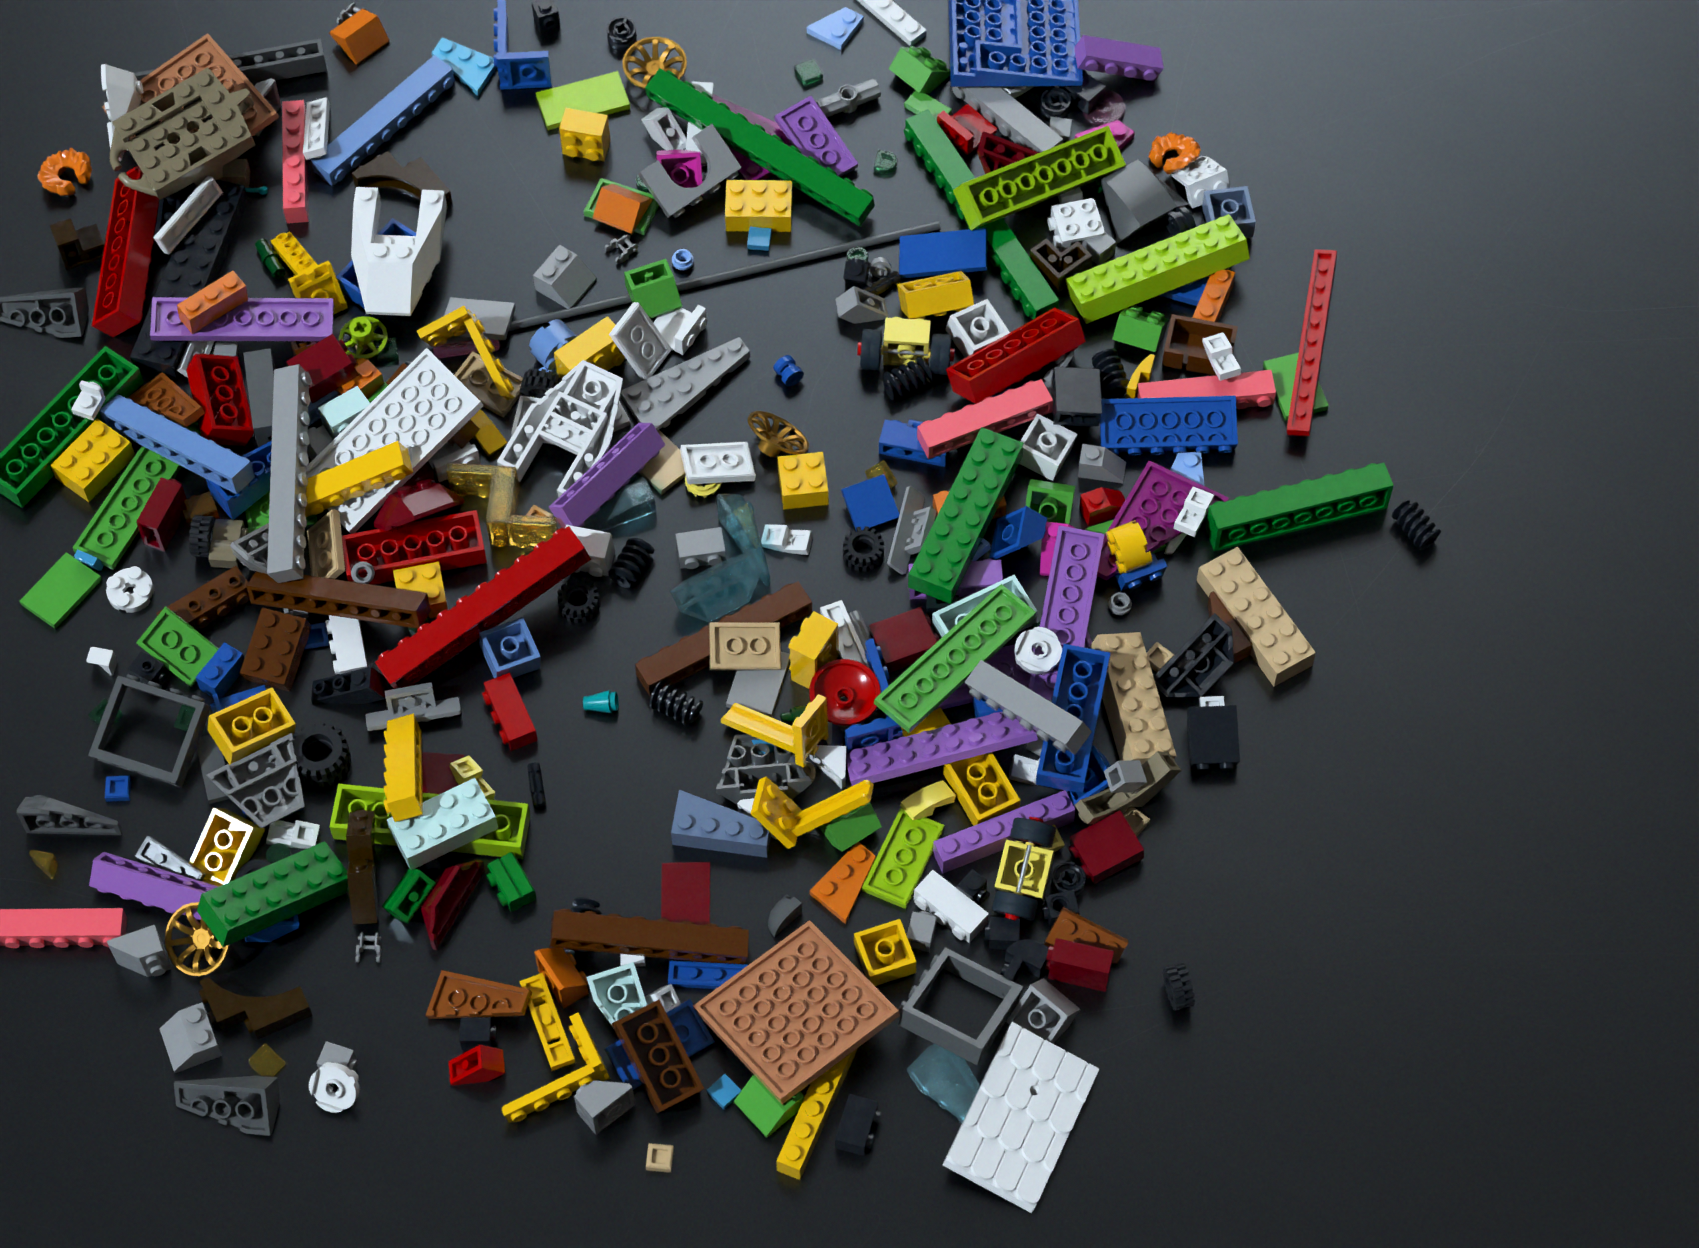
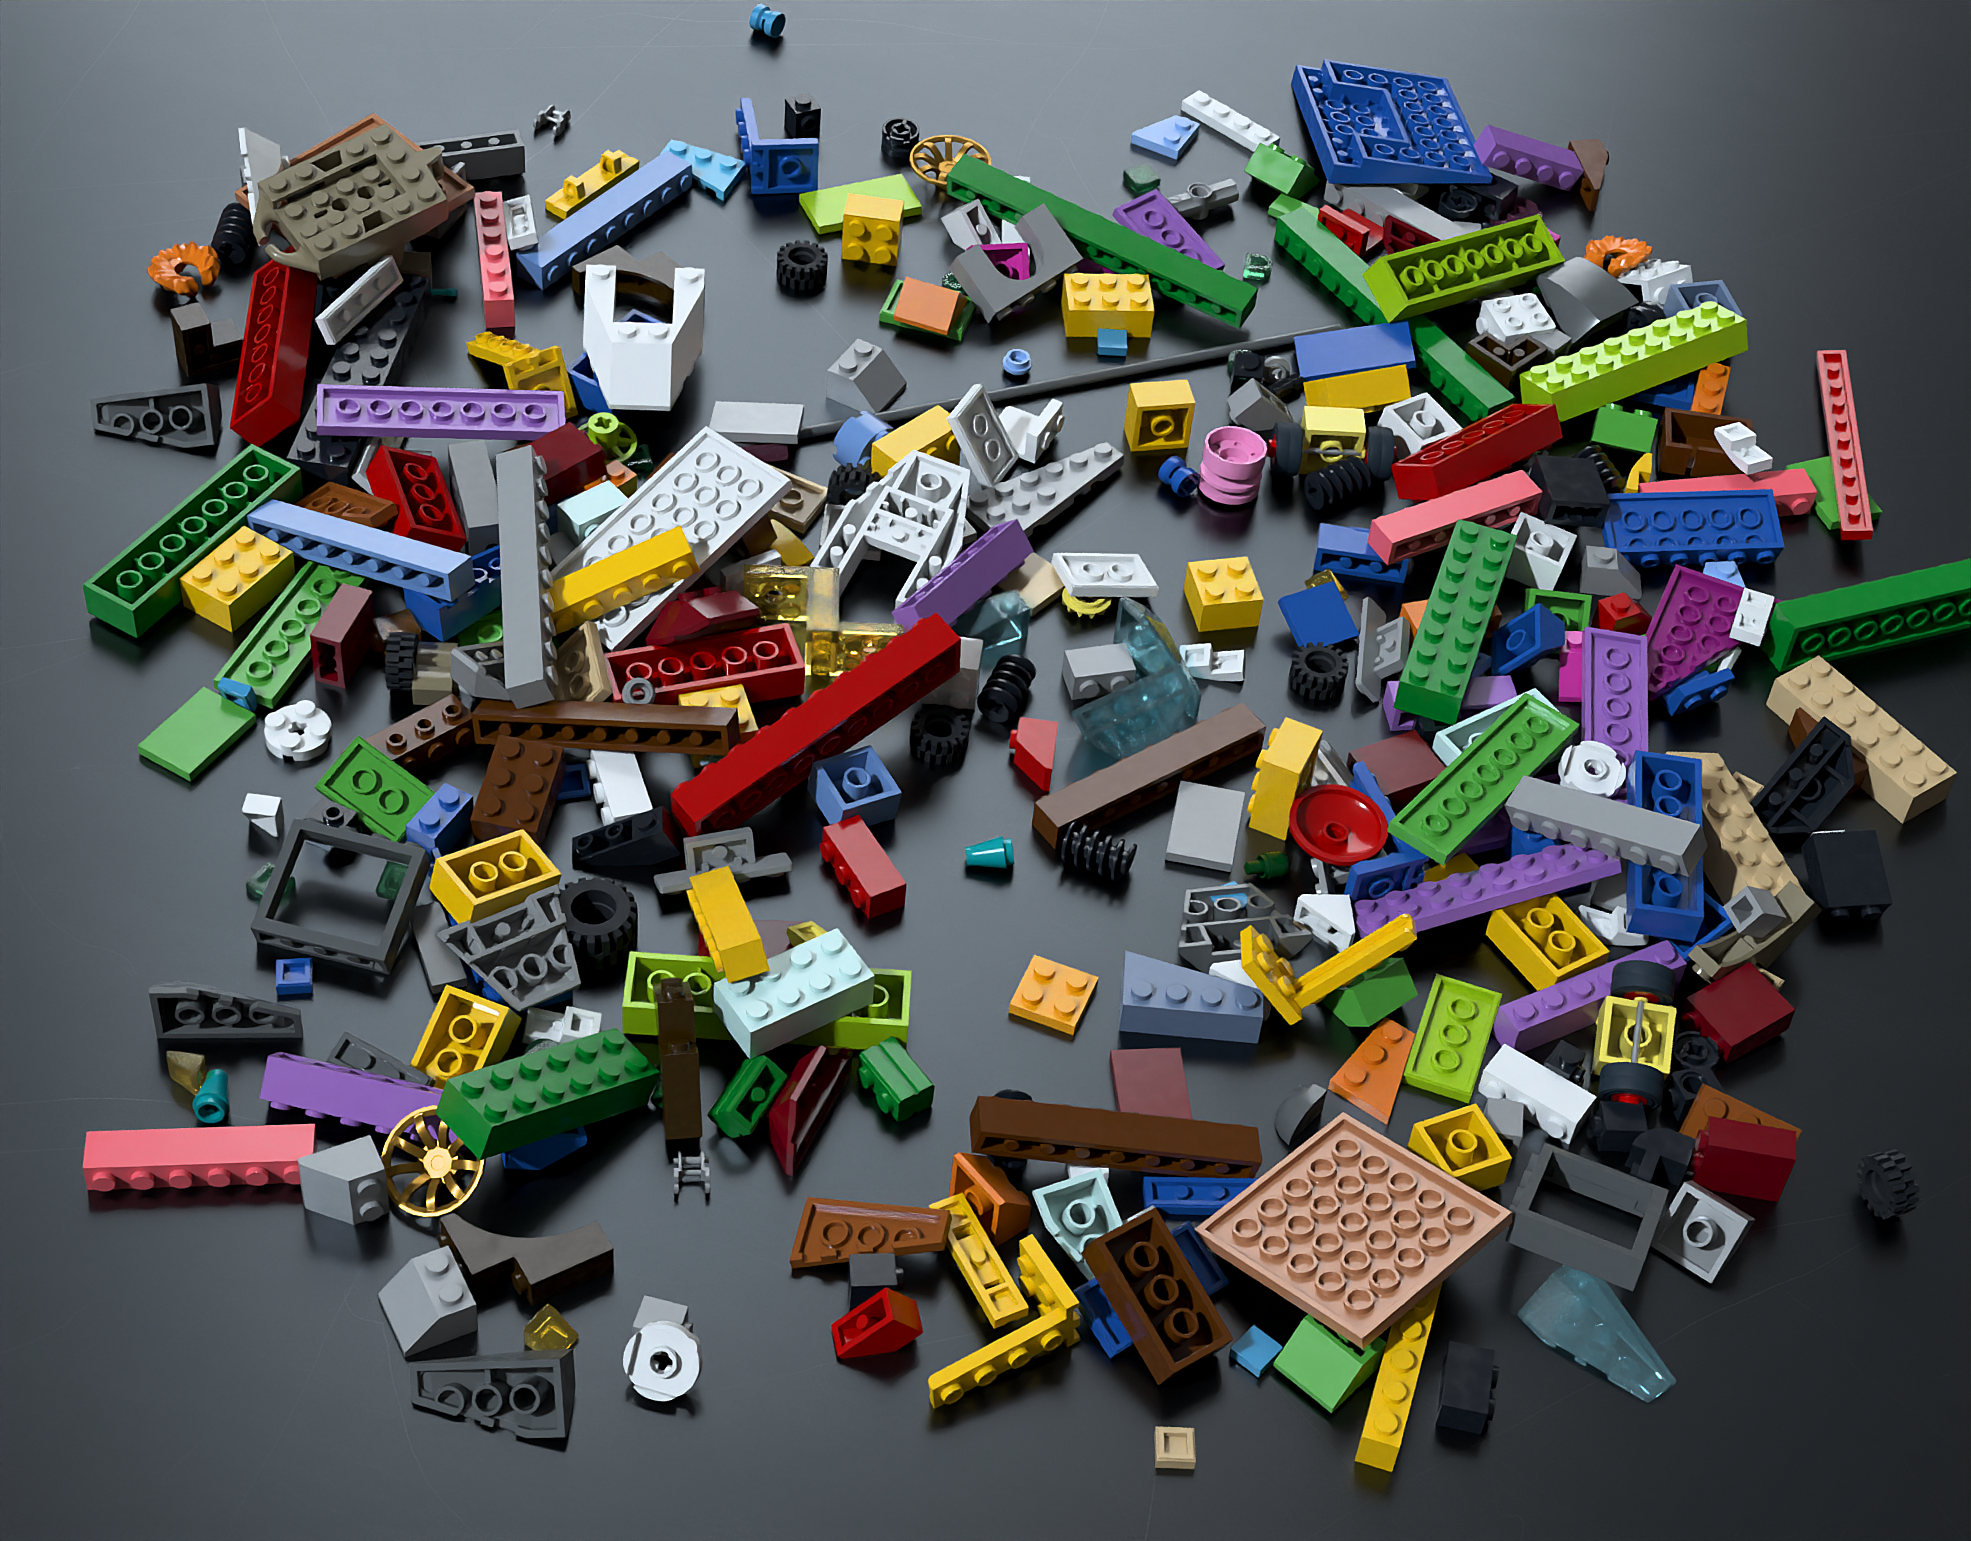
camera: 10 degrees left, 15 degrees down
white bracket [71,381,106,421] -> none
orange brick [177,271,248,334] -> none
dark green pin [255,238,286,279] -> none
orange slope [329,9,390,65] -> none
yellow bracket [417,306,515,400] -> none
black axle [527,762,546,808] -> none
light grey slope [574,1081,635,1135] -> none
light grey piece [605,235,638,264] -> none
bright green slope [624,259,682,318] -> none
tan tile [709,622,781,670] -> none
yellow bracket [721,694,828,768] -> none
pearl gold wheel [748,411,809,457] -> none
light yellow slope [900,780,956,820] -> none
white piece [942,1022,1099,1213] -> none
yellow brick [1106,520,1152,574] -> none
light grey plate [1108,592,1132,615] -> none
none -> teal cone [192,1069,230,1123]
none -> black piece [211,202,254,265]
none -> yellow hinge [545,150,639,220]
none -> black tyre [776,240,828,290]
none -> slope [1009,717,1058,791]
none -> light orange plate [1009,955,1099,1035]
none -> yellow brick [1124,380,1195,452]
none -> bright pink wheel [1198,426,1267,505]
none -> reddish brown slope [1568,139,1609,211]

